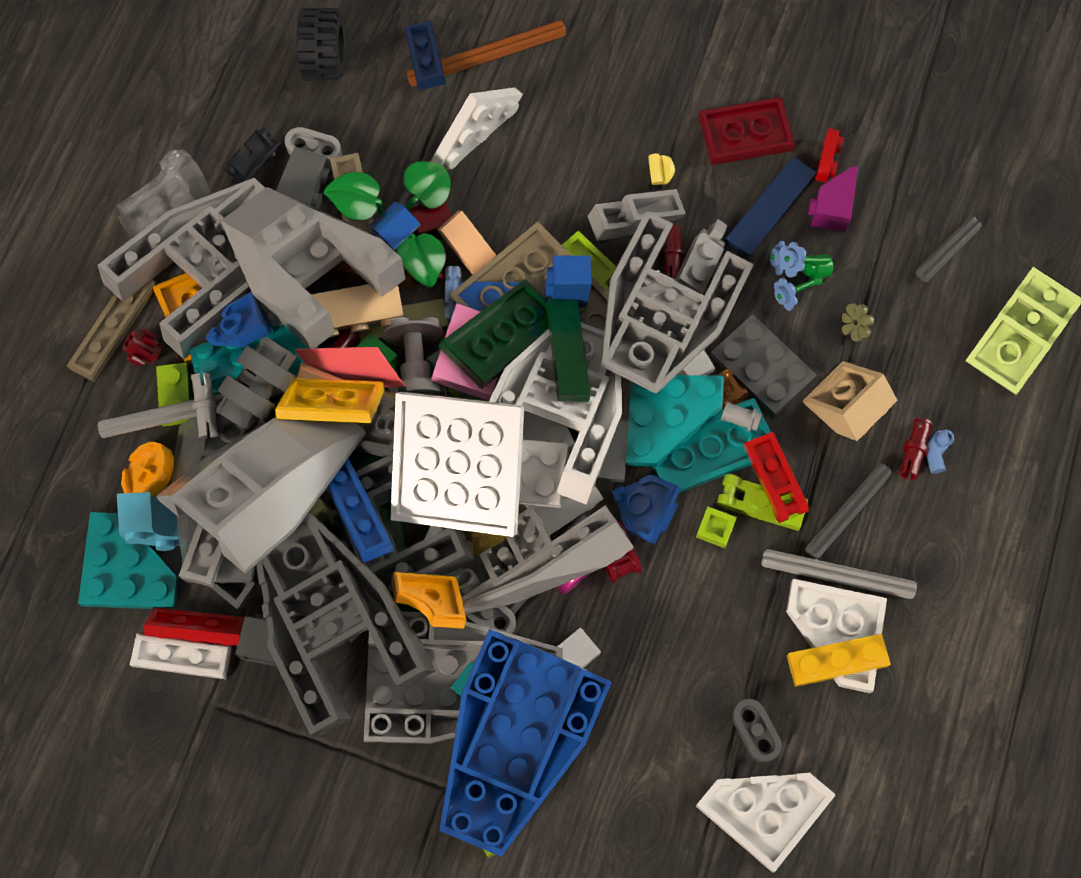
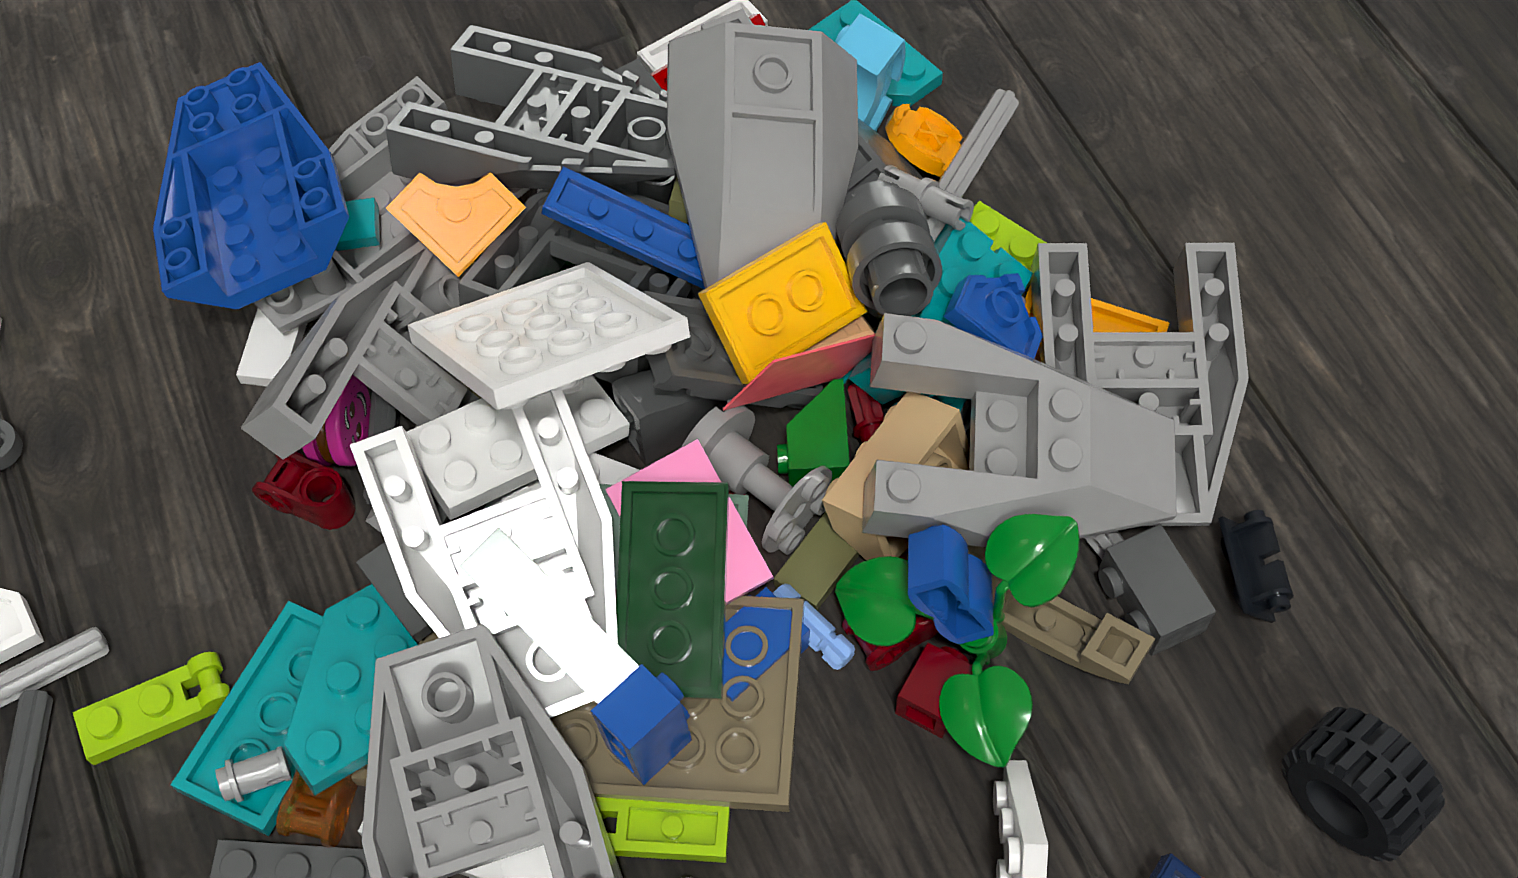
camera: 140 degrees right, 10 degrees down
dark tan tile [66,279,158,382] -> none
clear slope [117,149,211,238] -> none
dark red gear [123,328,161,367] -> none
light grey plate [285,127,342,166] -> none
light nougat tile [437,211,496,275] -> none
blue plate [612,475,681,544] -> none
lime plate [696,506,737,548] -> none
red plate [743,432,809,523] -> none

